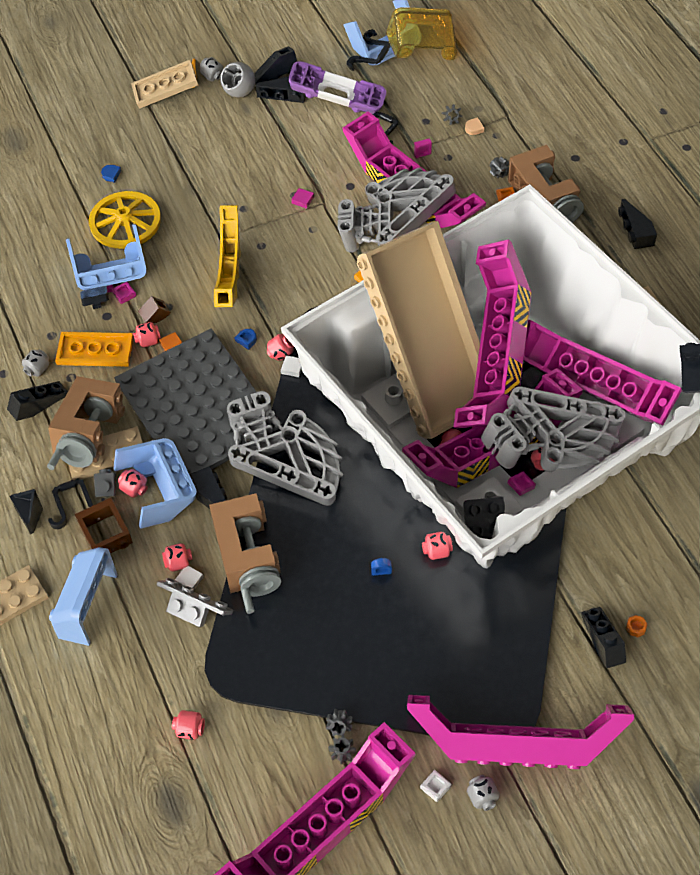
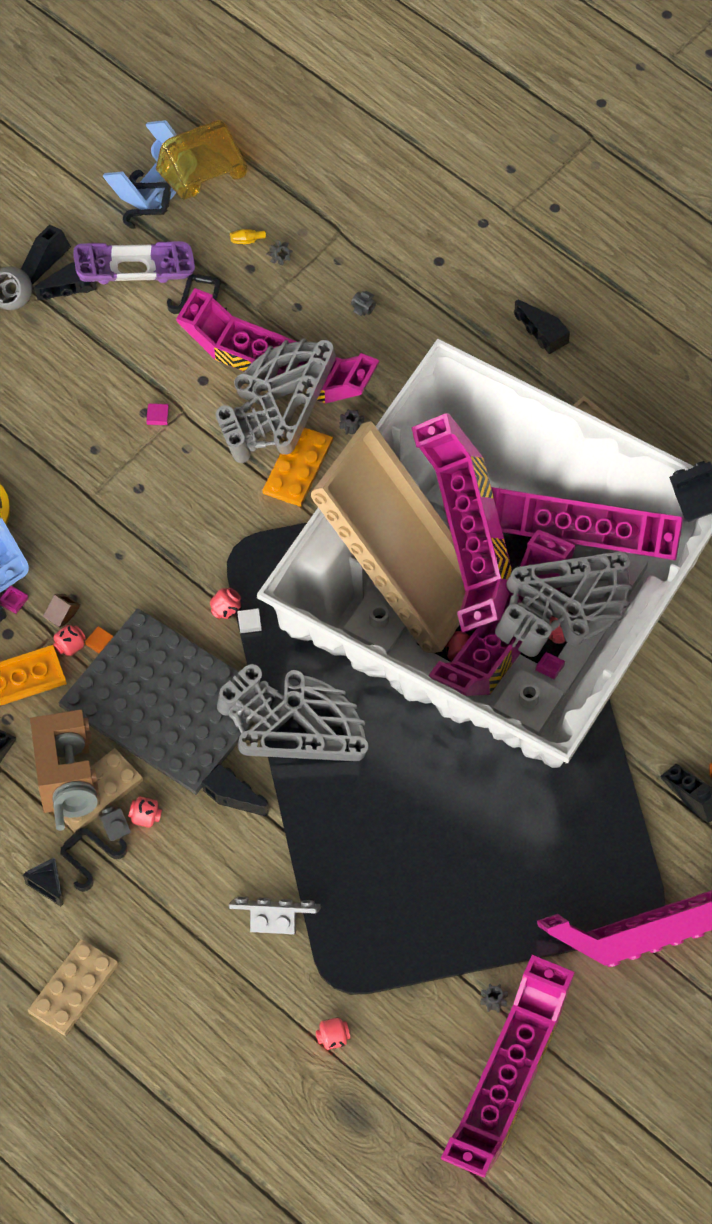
camera: 25 degrees left, 5 degrees up
light blue windscreen [49,547,118,646] -> none
reddish brown window [74,498,133,554] -> none
light blue windscreen [113,438,197,529] -> none
coral head [162,543,193,572] -> none
white tile [175,566,204,589] -> none
medium nougat piece [209,493,281,614] -> none
yellow arch [214,205,241,307] -> none
blue tile [234,329,257,350] -> none
dark grey gear [326,709,353,736] -> none
blue tile [371,558,392,576] -> none
dark pink tile [414,138,432,158] -> none
white tile [420,770,452,802] -> none
coral head [422,532,453,560] -> none
black bracket [463,495,505,539] -> none
light nougat tile [465,117,484,135] -> none
light grey head [467,775,500,811] -> none
orange tile [496,187,515,202] -> none
medium nougat piece [508,145,584,223] -> none
none -> yellow piece [230,229,266,245]

